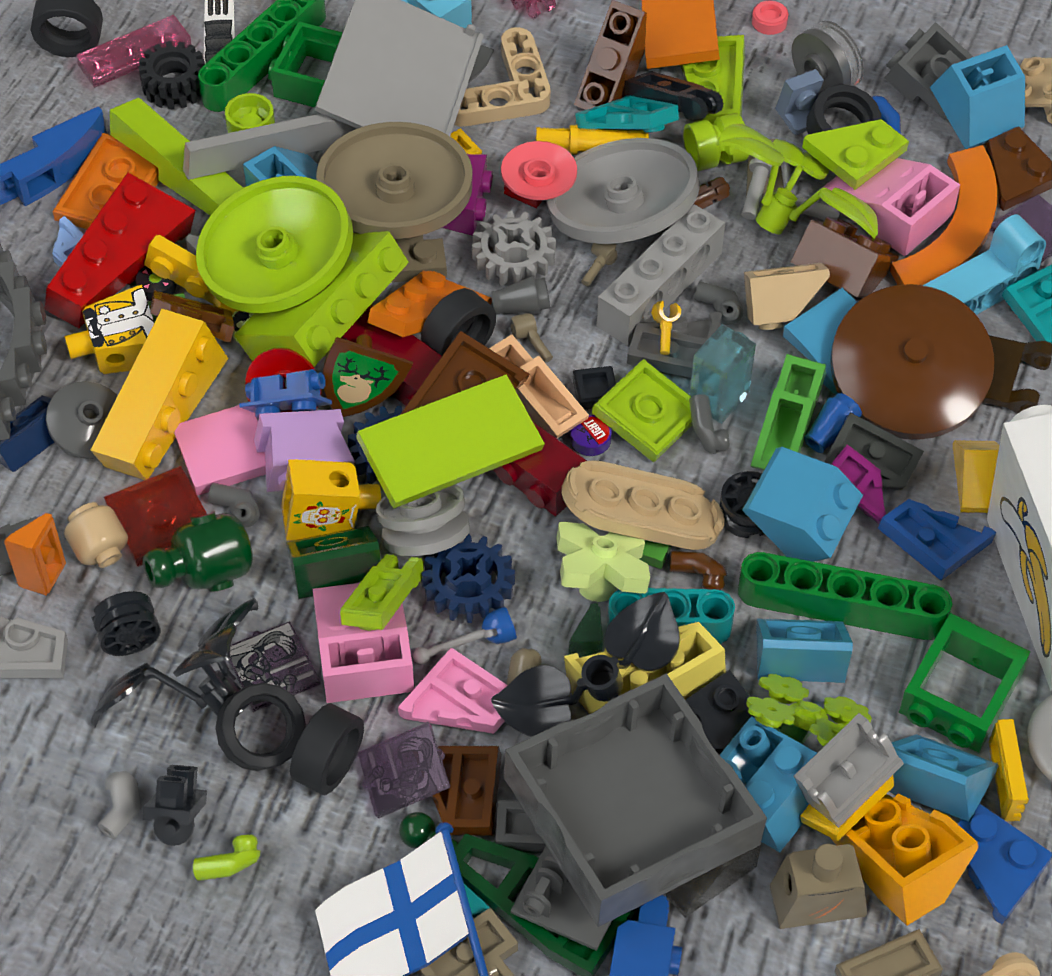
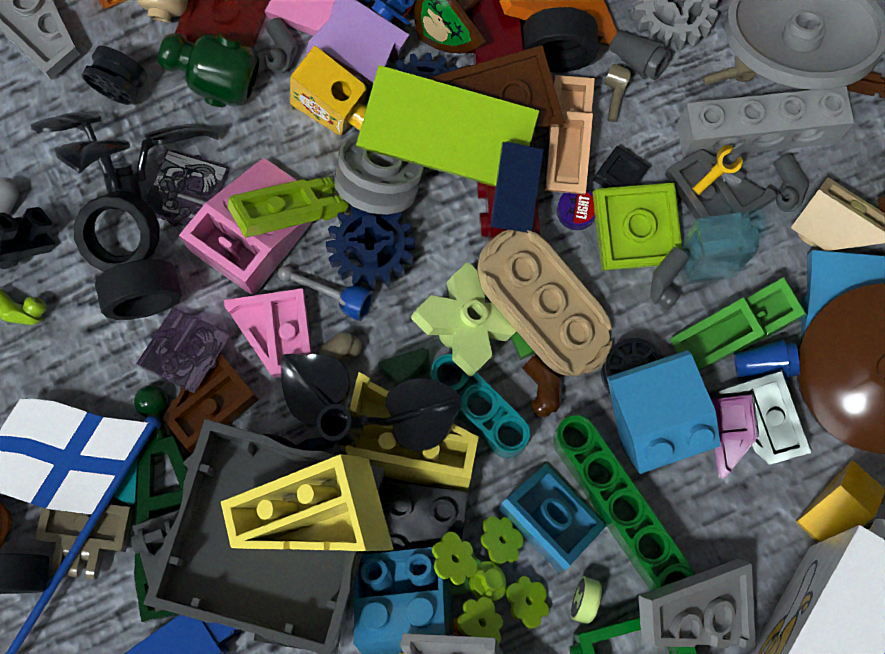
camera: 45 degrees right, 20 degrees up
dark green slope [286,526,380,599] -> none
blue wing [878,499,996,581] -> none
none -> light yellow wedge [221,454,394,551]
none -> dark blue slope [490,141,543,233]
none -> yellowish green tile [570,576,602,624]
none -> light grey wing [639,559,756,649]

